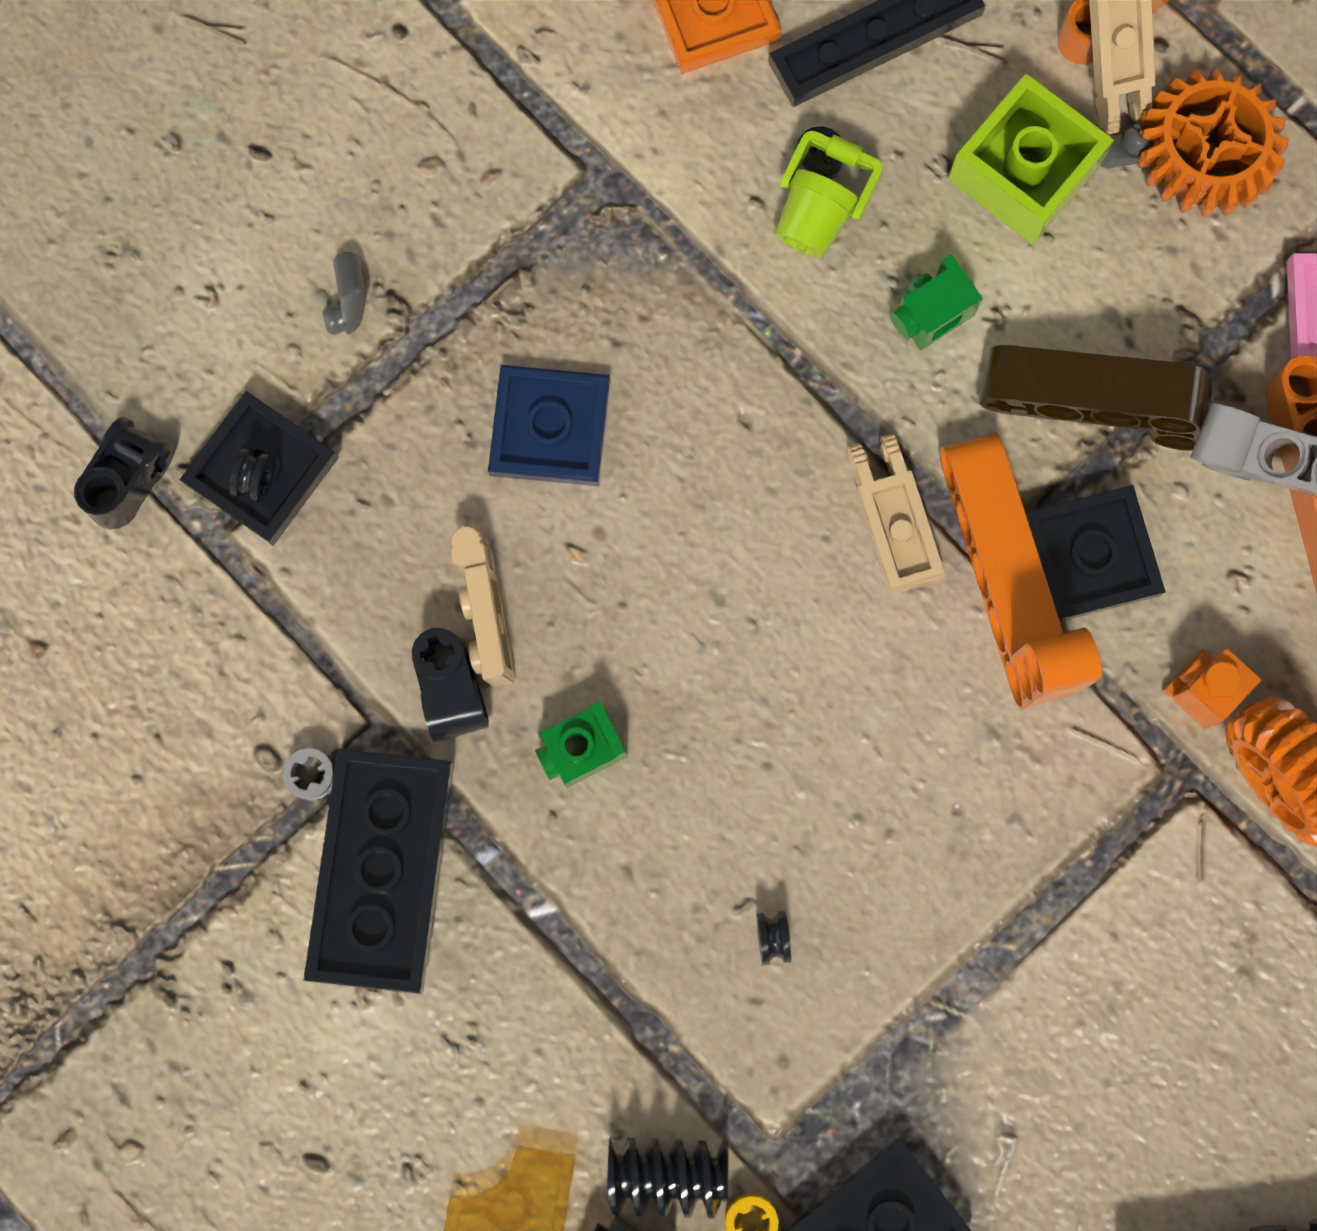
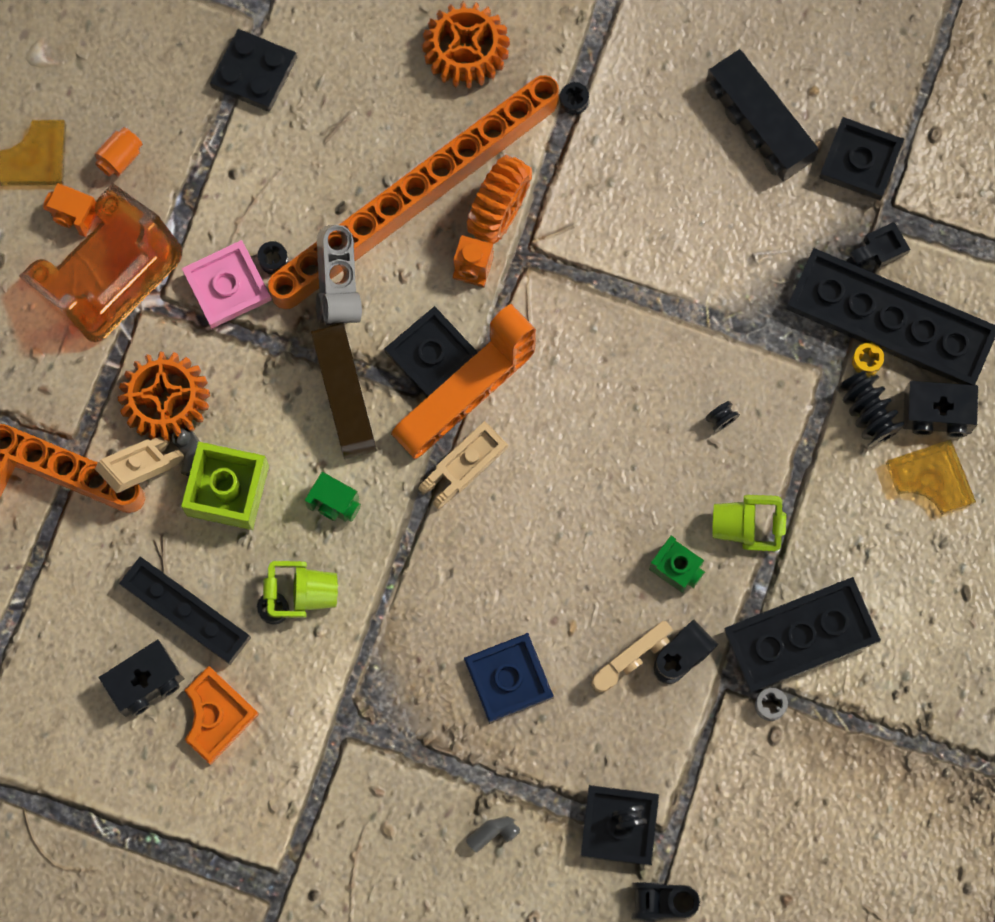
camera: 120 degrees left, 5 degrees down
none -> lime piece [712,495,787,551]

